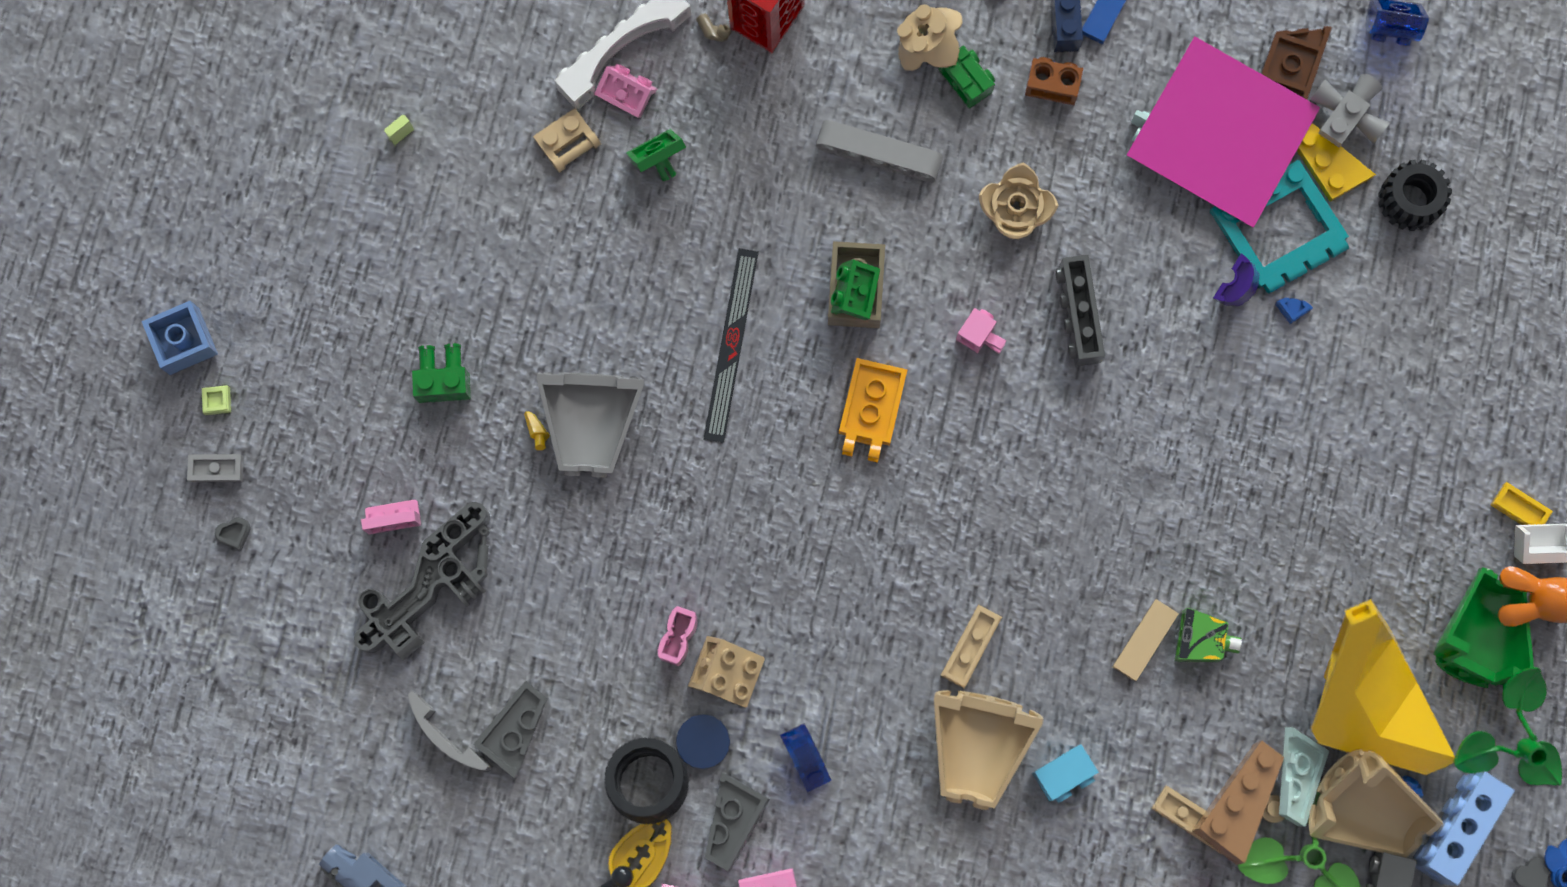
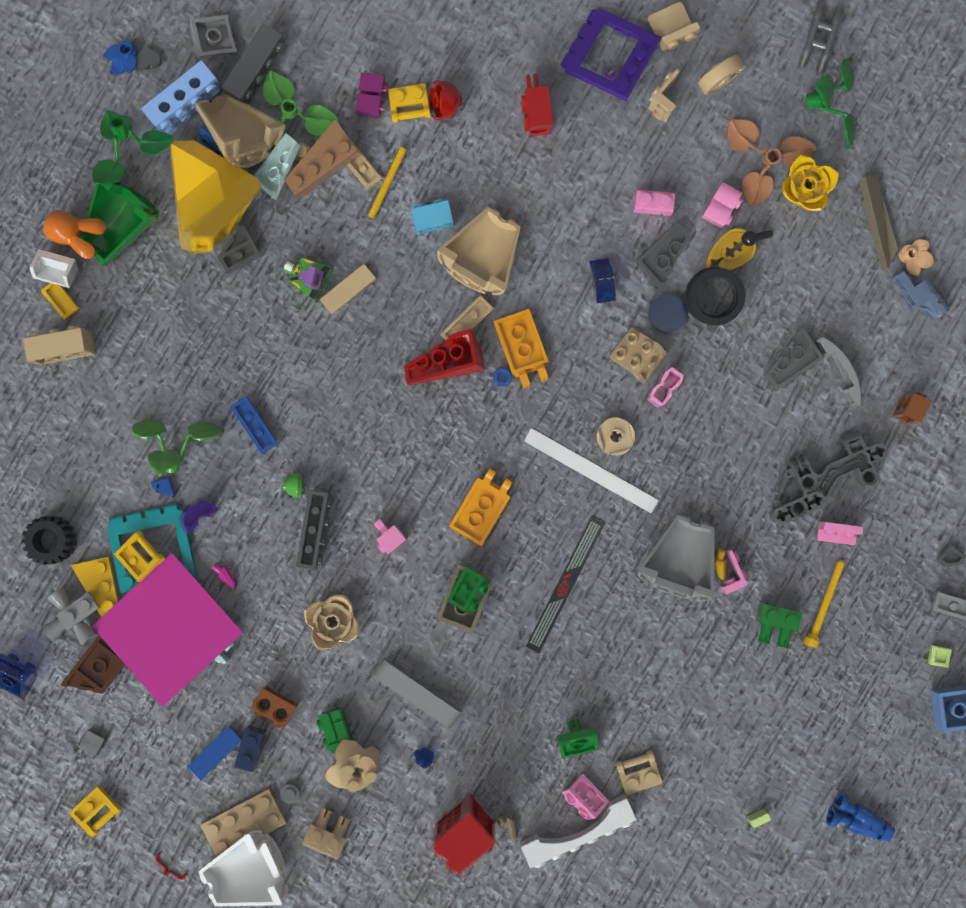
camera: 165 degrees left, 10 degrees up
none -> tan brick [23,326,96,365]
none -> yellow plate [114,530,165,582]
none -> bright green plant [132,420,223,476]
none -> dark pink bar [211,563,236,590]
none -> dark grey wing [218,223,262,274]
none -> blue plate [230,396,279,454]
none -> bright green cone [283,472,304,498]
none -> medium lavender tile [299,266,324,290]
none -> yellow bar [368,147,407,219]
none -> red wedge [404,329,485,385]
none -> clear blue tile [414,747,434,769]
none -> light orange tile [493,309,549,389]
none -> blue tile [493,367,512,387]
none -> white sticker [524,428,659,513]
none -> tan plate [596,417,635,456]
none -> bright pink bracket [720,549,748,594]
none -> yellow piece [803,560,845,649]
none -> blue piece [826,792,895,842]
none -> dark orange brick [892,392,932,424]

